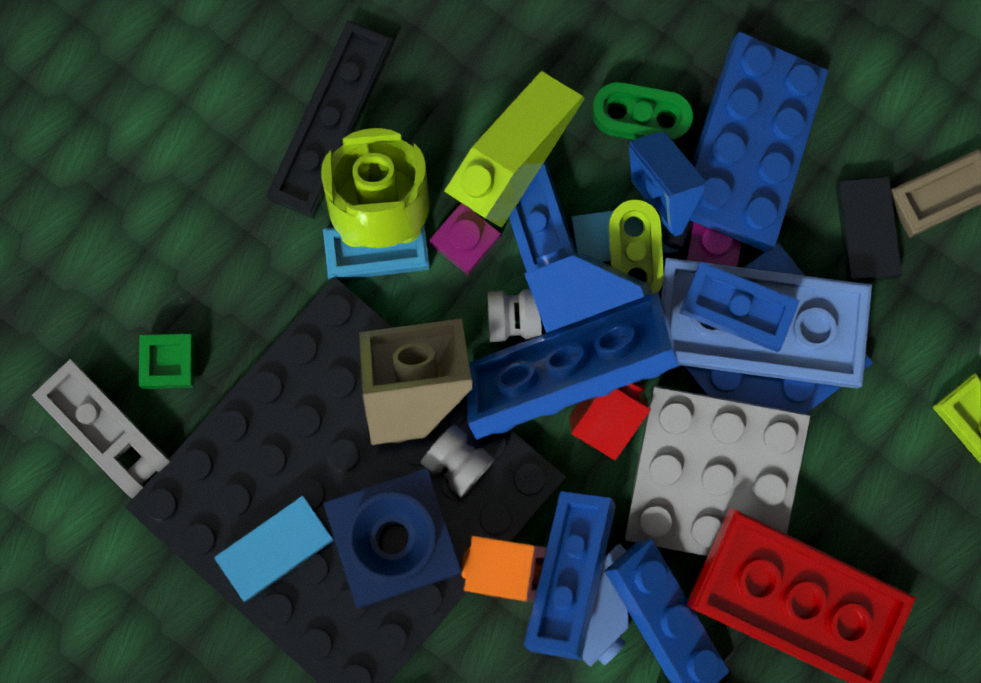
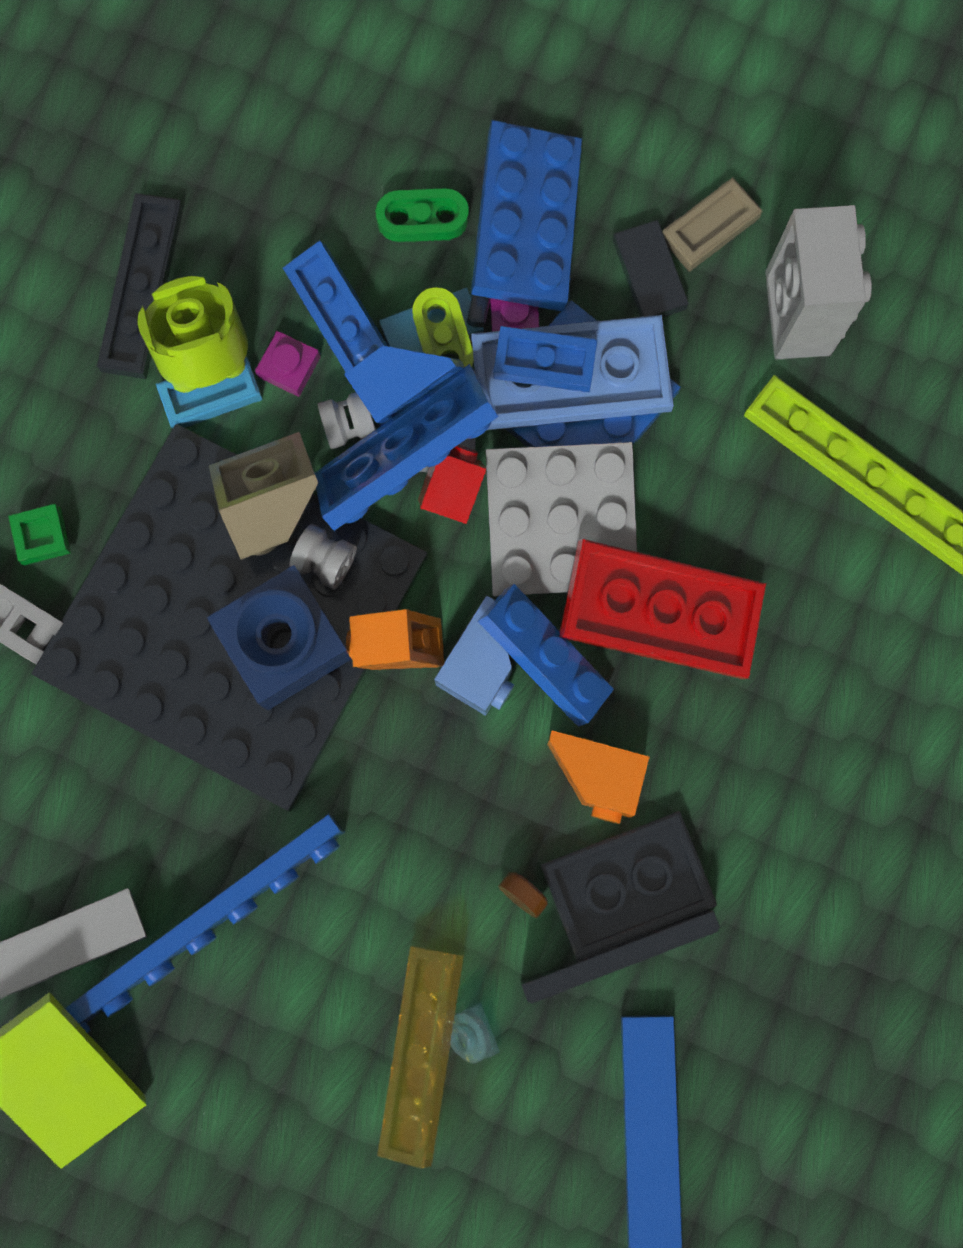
camera: 10 degrees left, 0 degrees up
dark azure tile [214,496,334,602] -> none
lime slope [444,71,585,227] -> none
blue plate [524,491,616,660] -> none
blue slope [629,132,706,236] -> none

